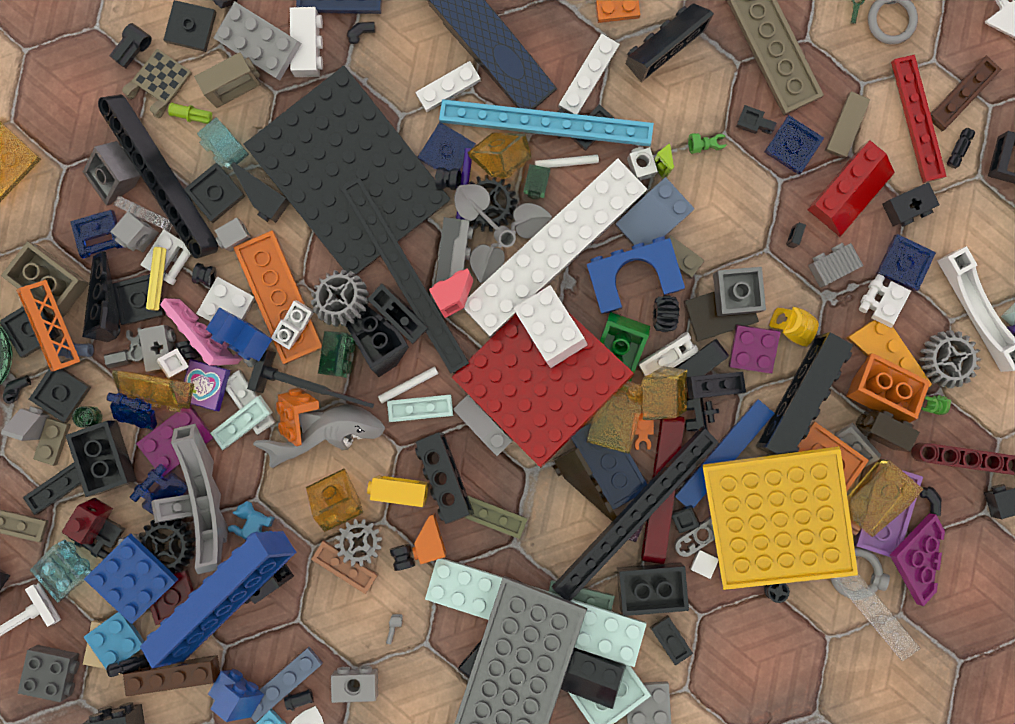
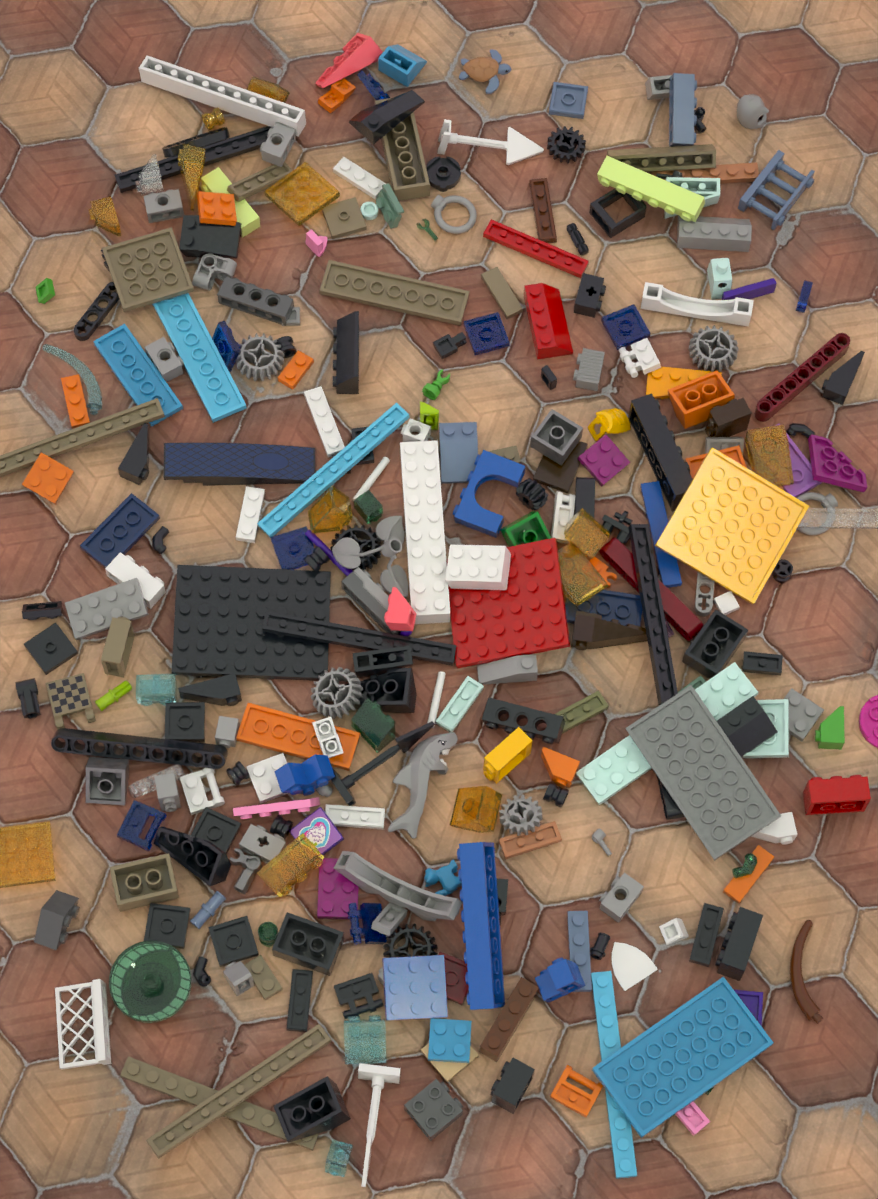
camera: 55 degrees left, 20 degrees down
orange fence [16,280,80,371] -> none
dark red torso [62,498,113,544] -> none
black axle [106,654,150,677] -> none
clear blue plate [107,393,157,430] -> none
light yellow axle [146,247,167,311] -> none
white plate [156,348,189,379] -> none
light aqua tile [210,395,273,450] -> none
orange bracket [276,388,319,447] -> none
black tile [672,505,700,533] -> none
black plate [686,372,746,399] -> none
bright green piece [922,395,951,415] -> none

